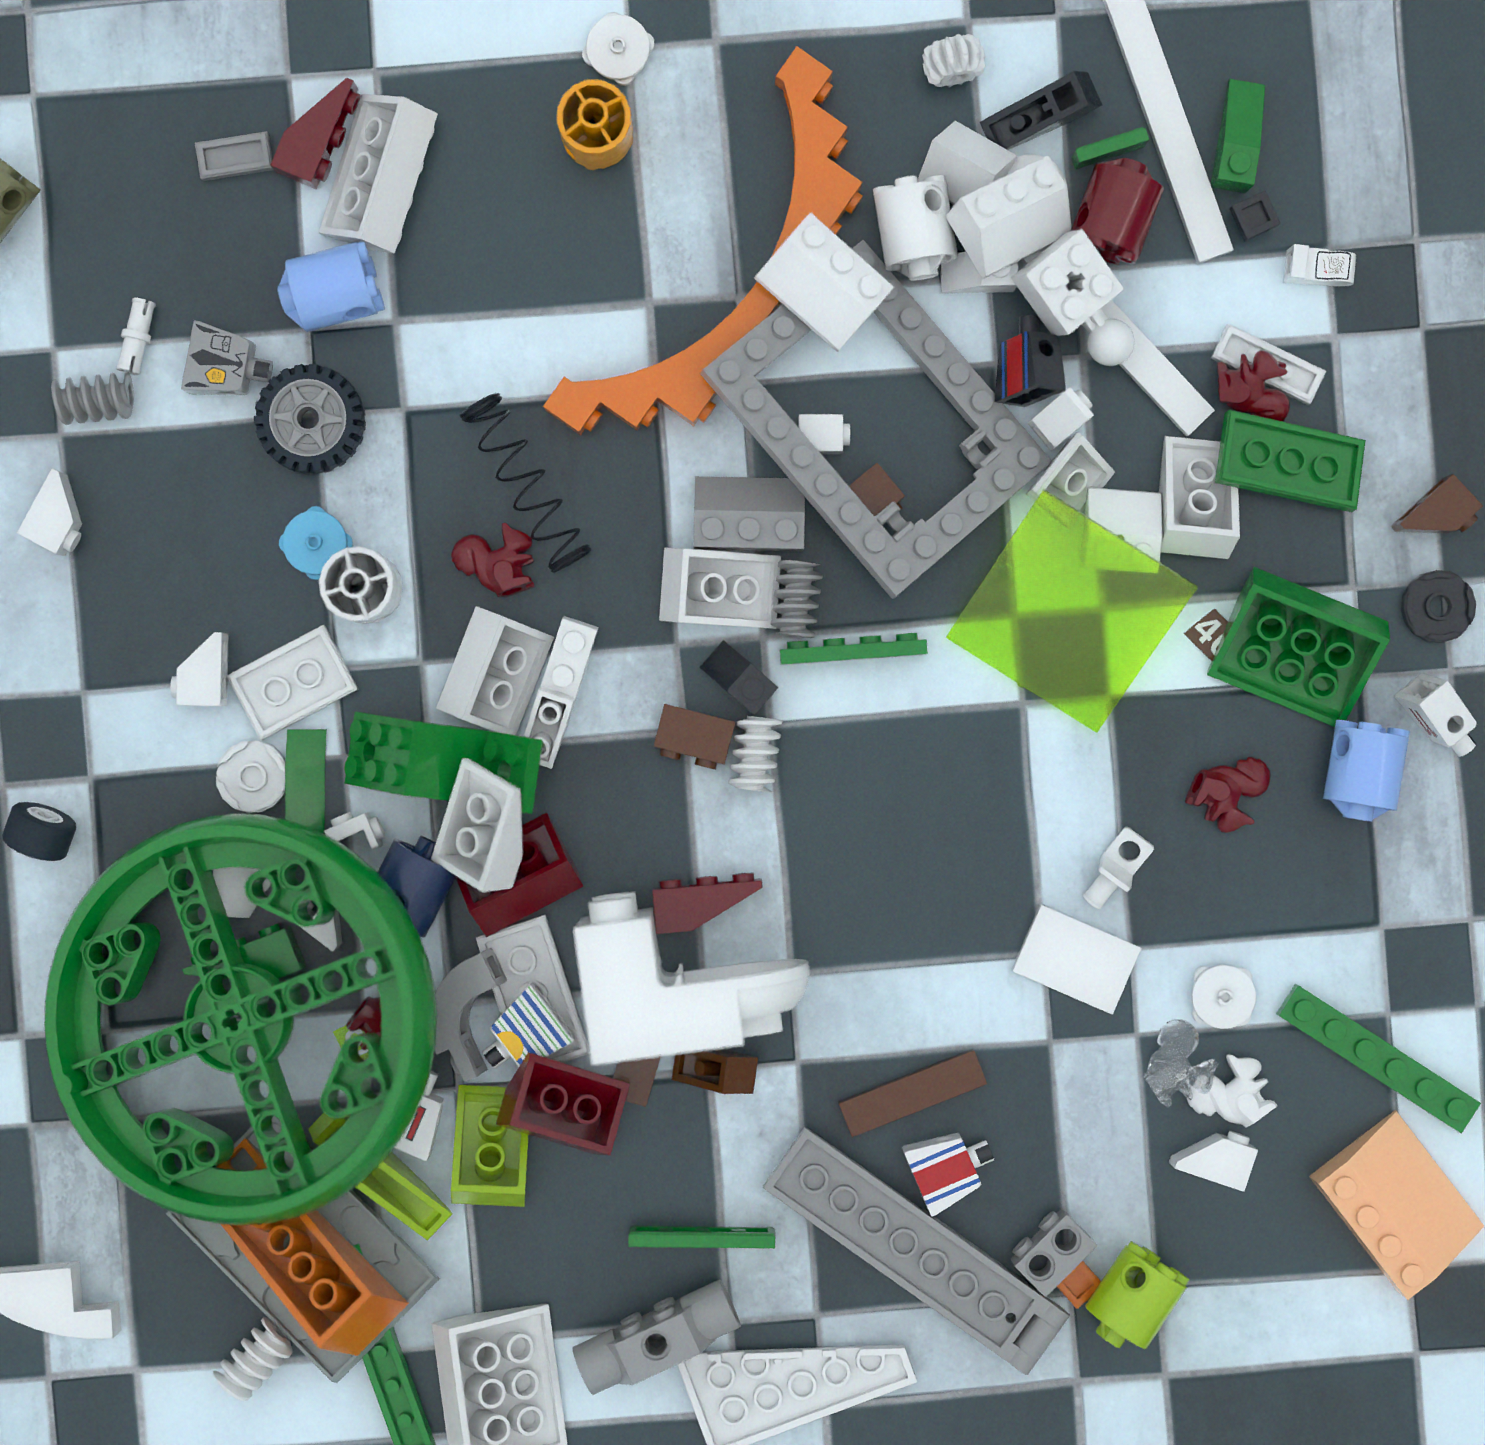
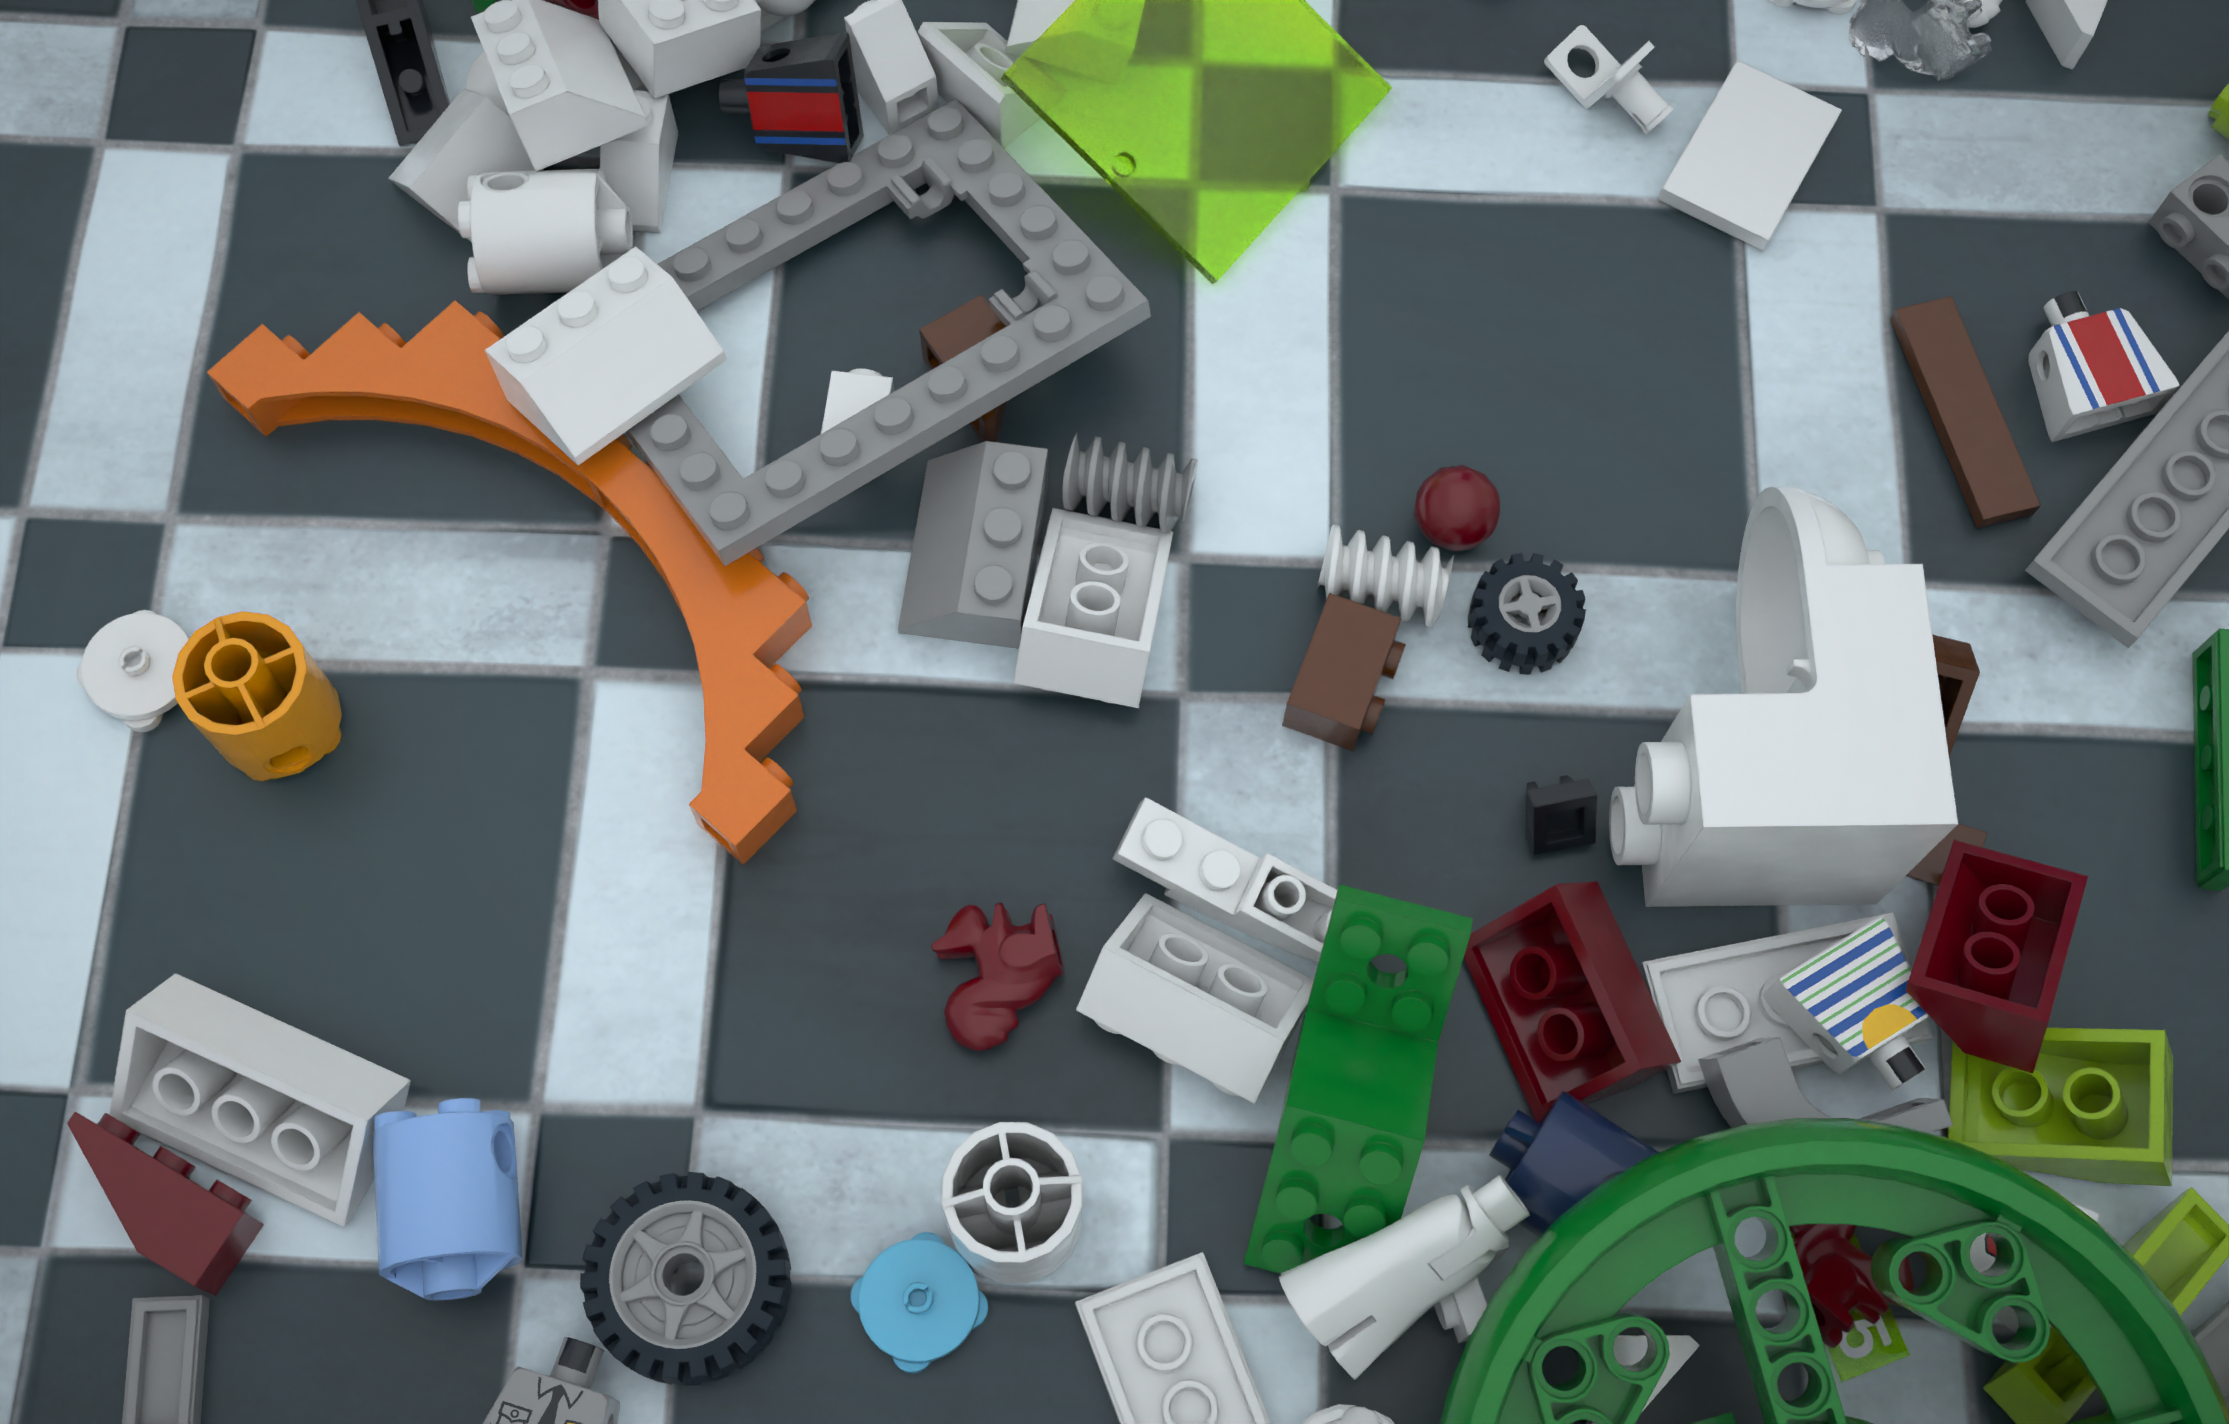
camera: 85 degrees left, 20 degrees down
green sticker [285,729,327,833] -> none
white slope [431,758,523,892] -> none
black piece [460,393,591,573] -> none
dark red slope [652,873,763,934] -> none
black slope [699,640,779,715] -> none
green plate [779,633,928,665] -> none
white gear [922,34,985,87] -> none
none -> white piece [1279,1175,1530,1380]
none -> dark red piece [1414,465,1500,551]
none -> black wheel [1468,553,1586,675]
none -> black tile [1526,775,1597,855]

